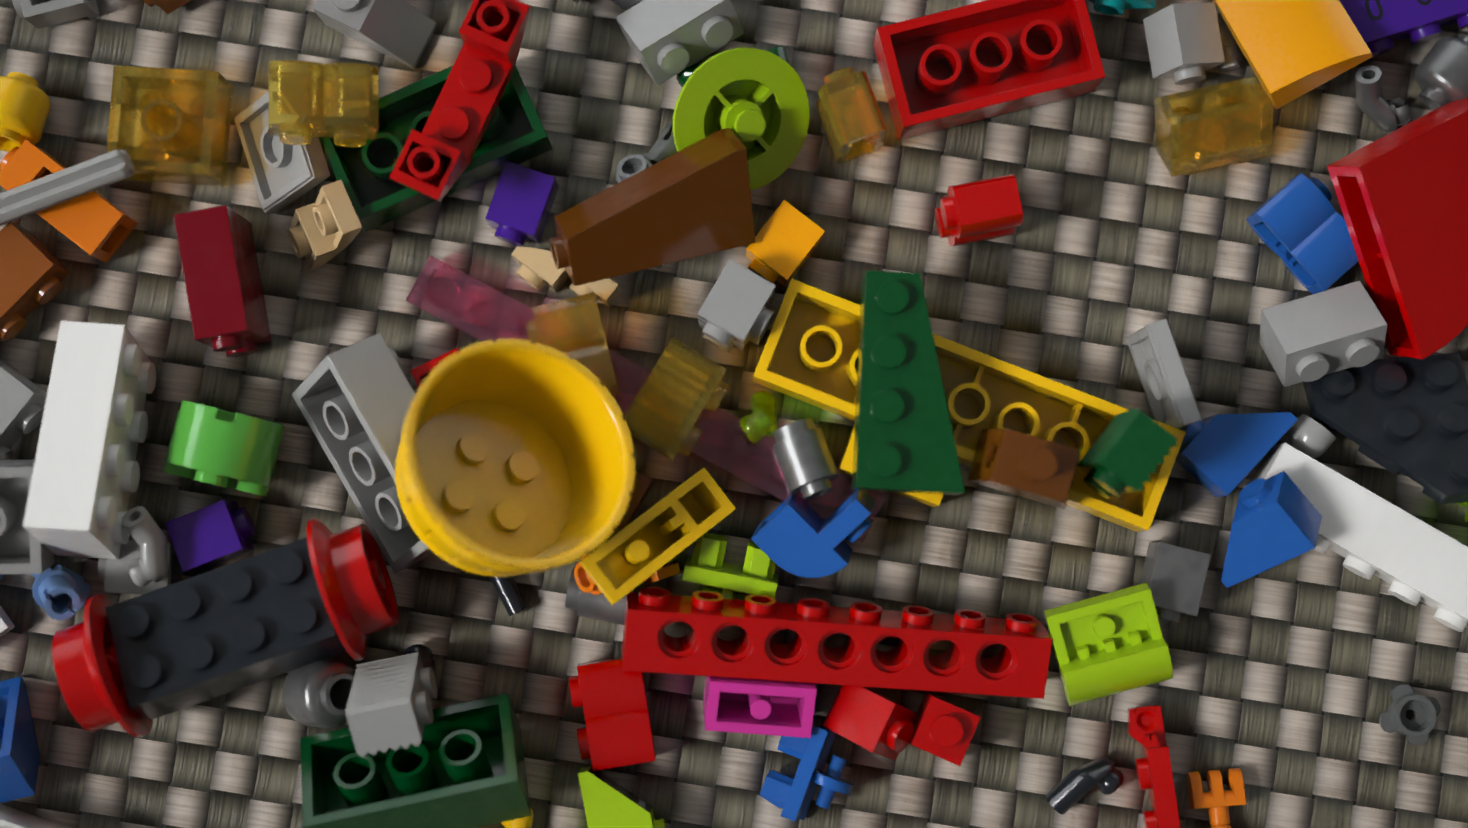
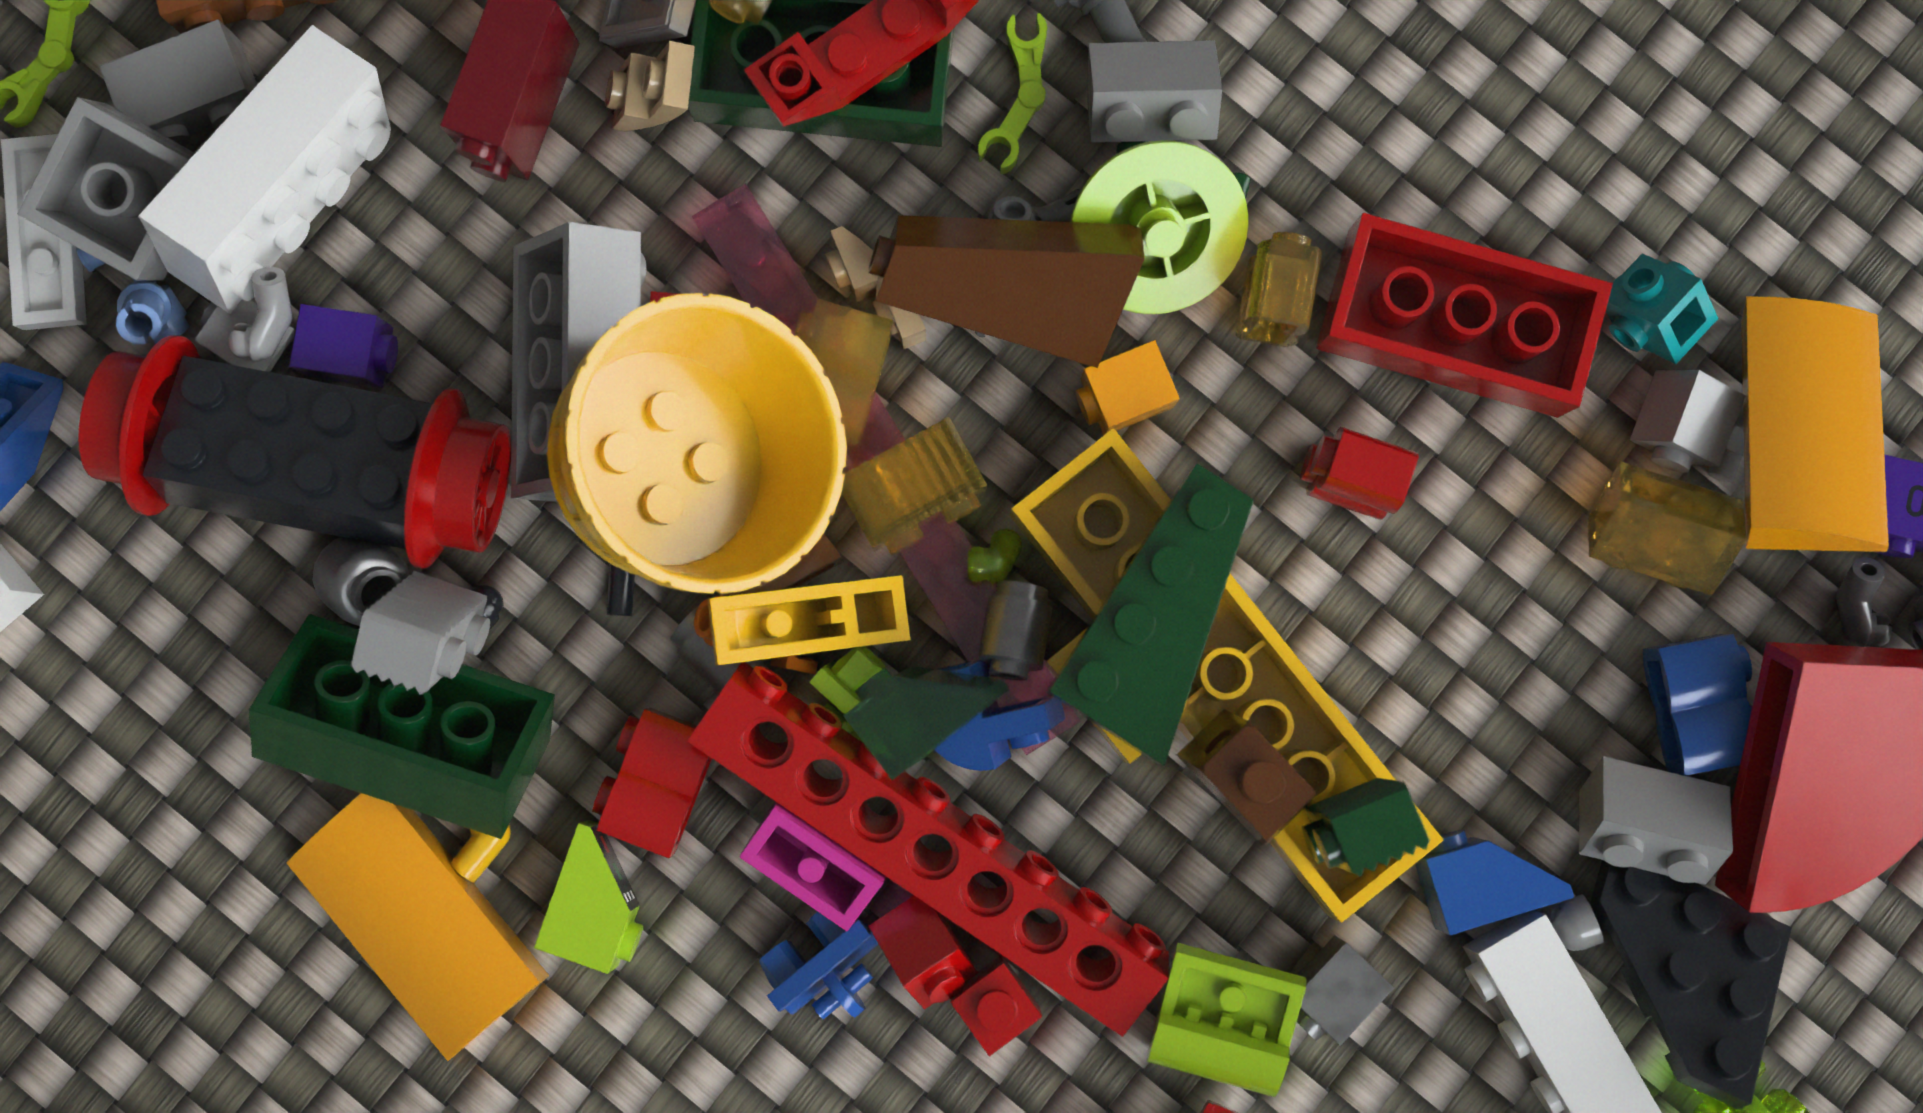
camera: 30 degrees right, 0 degrees up
bright green brick [163,400,284,497] -> none
dark purple brick [485,161,559,247] -> none
light grey brick [697,259,776,353] -> none
light grey plate [1126,319,1202,428] -> none
blue slope [1221,471,1322,588] -> none
none -> clear green slope [844,666,1010,780]
none -> lime piece [978,13,1048,175]

